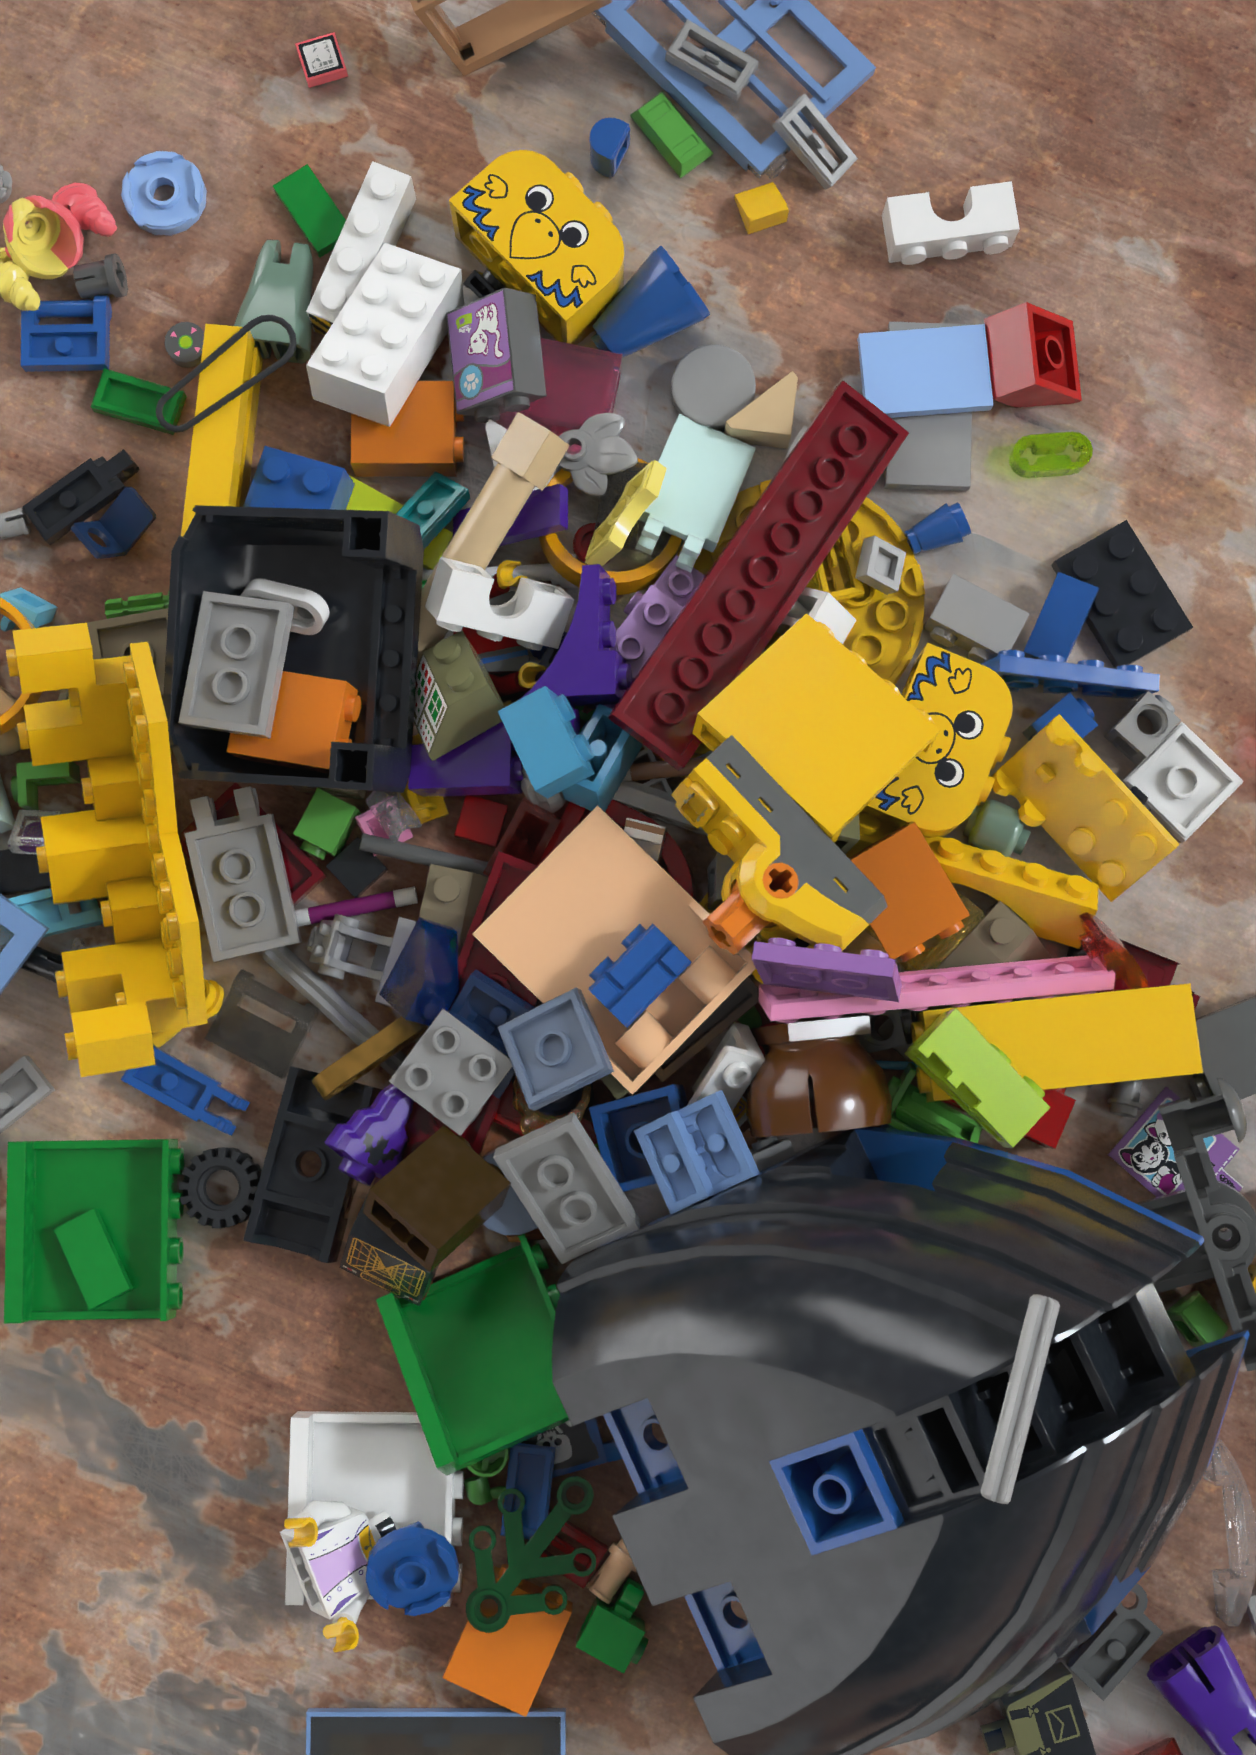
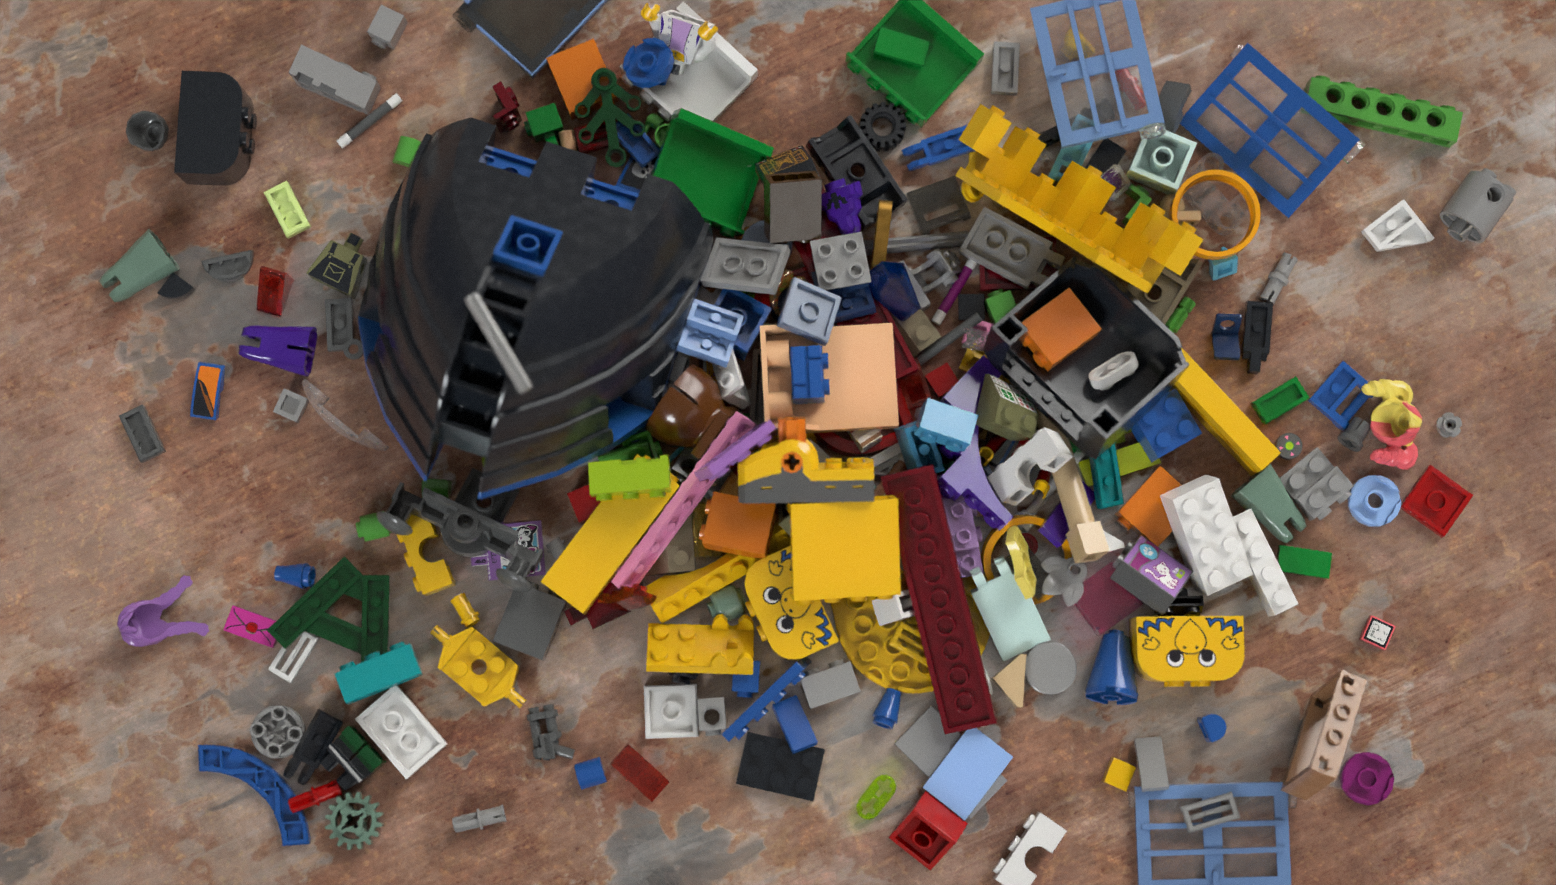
camera: 135 degrees right, 0 degrees up
black piece [156,315,296,432] -> none
light grey plate [178,591,294,739] -> none
bright green tile [630,91,713,178] -> none
light grey tile [772,93,858,190] -> none
light grey plate [855,535,906,595] -> none
none -> dark red bracket [492,81,522,133]
none -> light grey tile [1134,736,1169,792]
none -> light grey plate [1280,447,1354,521]
none -> red tile [1400,465,1473,538]

